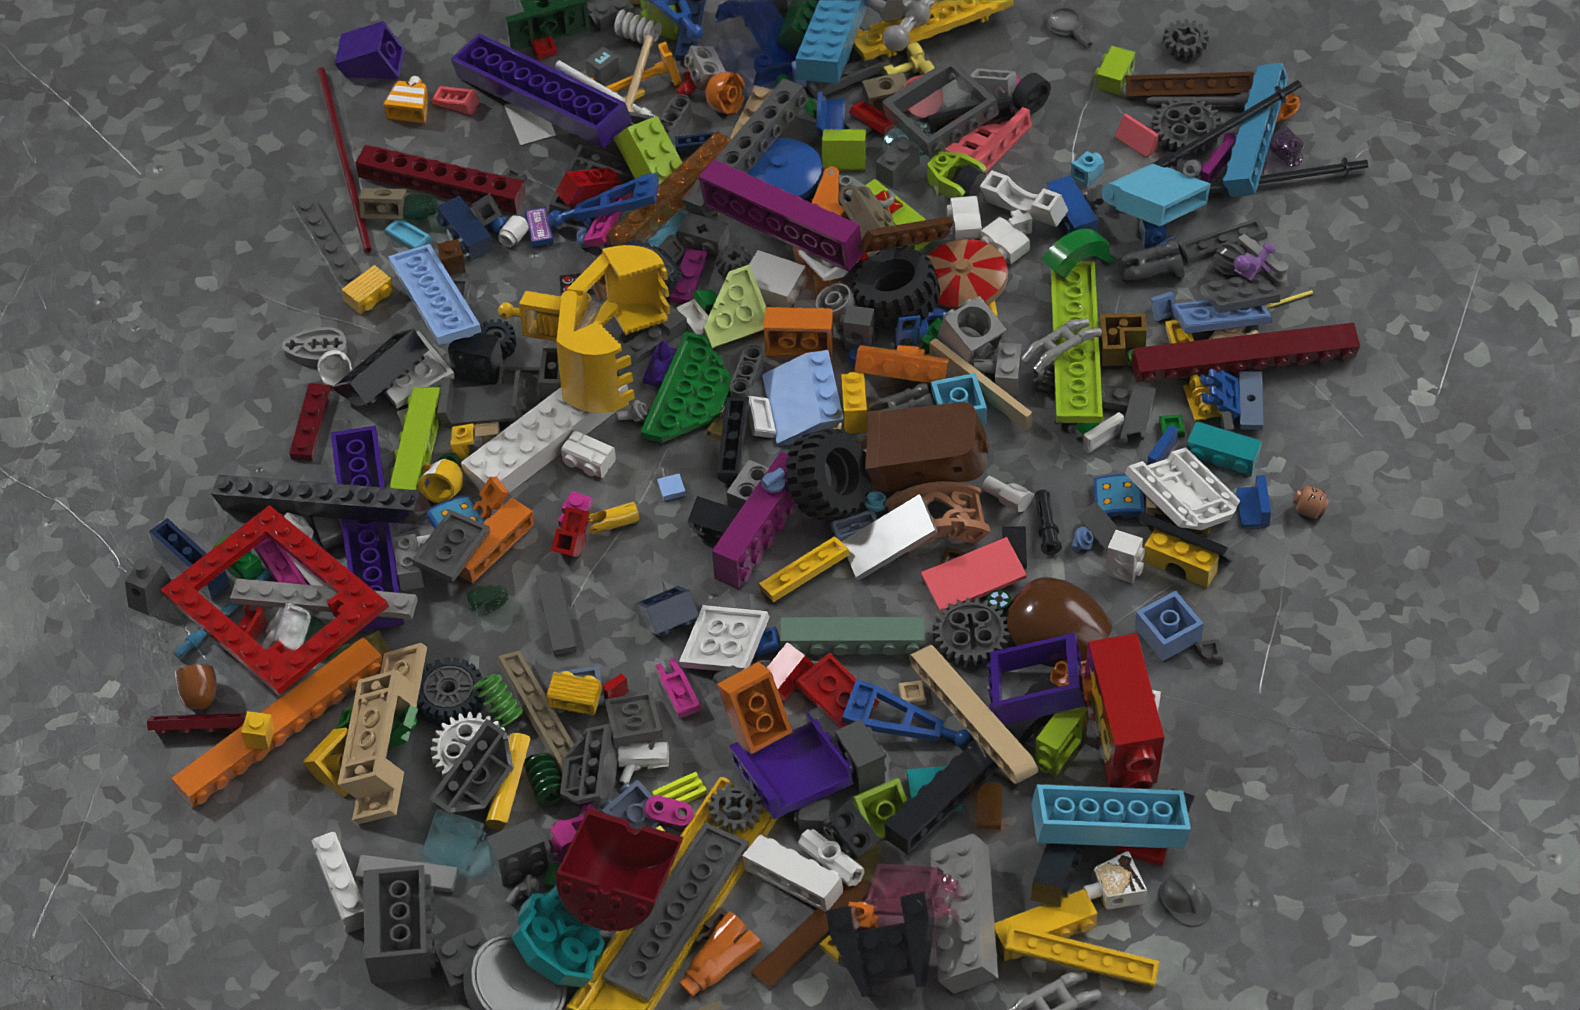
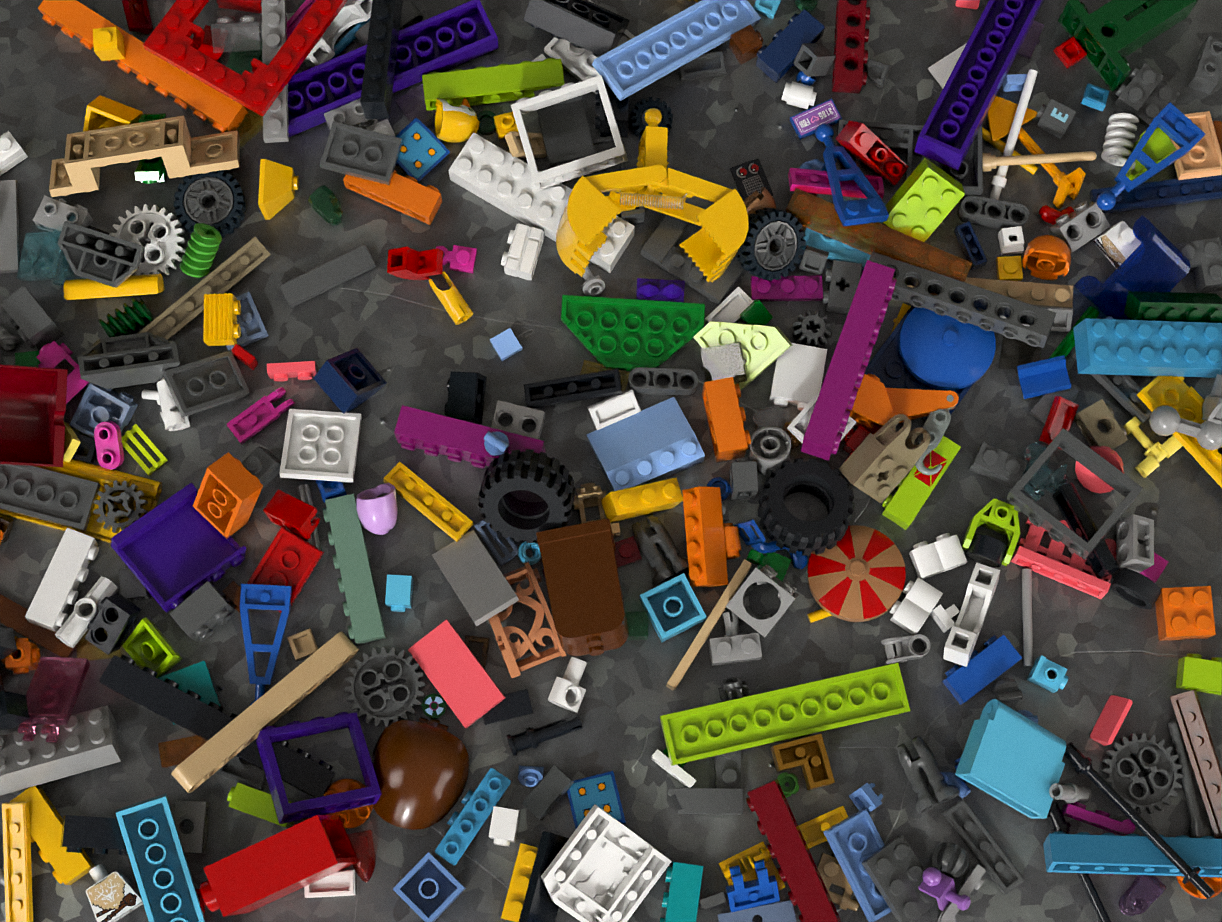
camera: 70 degrees right, 25 degrees up
orange plate [473,477,509,519] -> none
lime slope [822,129,866,171] -> none
reddish brown plate [858,216,954,253] -> none
light grey piece [1020,318,1102,374] -> none
green arch [1041,229,1115,278] -> none
blue tile [1147,425,1178,465] -> none
green tile [1159,414,1185,437] -> none
none -> light grey brick [33,195,93,236]
none -> yellow slope [258,159,299,220]
none -> coral plate [267,361,318,382]
none -> lavender piece [356,483,398,535]
none -> medium azure brick [385,575,414,612]
none -> dark azure bracket [435,768,511,865]
none -> white window [511,75,628,190]
none -> clear smoke piece [700,342,747,383]
none -> light grey piece [881,634,931,665]
none -> yellow plate [996,256,1023,281]
none -> white piece [998,226,1025,256]
none -> light grey bar [1022,569,1033,667]
none -> dark azure tile [1081,83,1110,112]
none -> white torso [1093,220,1144,275]
none -> orange brick [1155,586,1216,641]

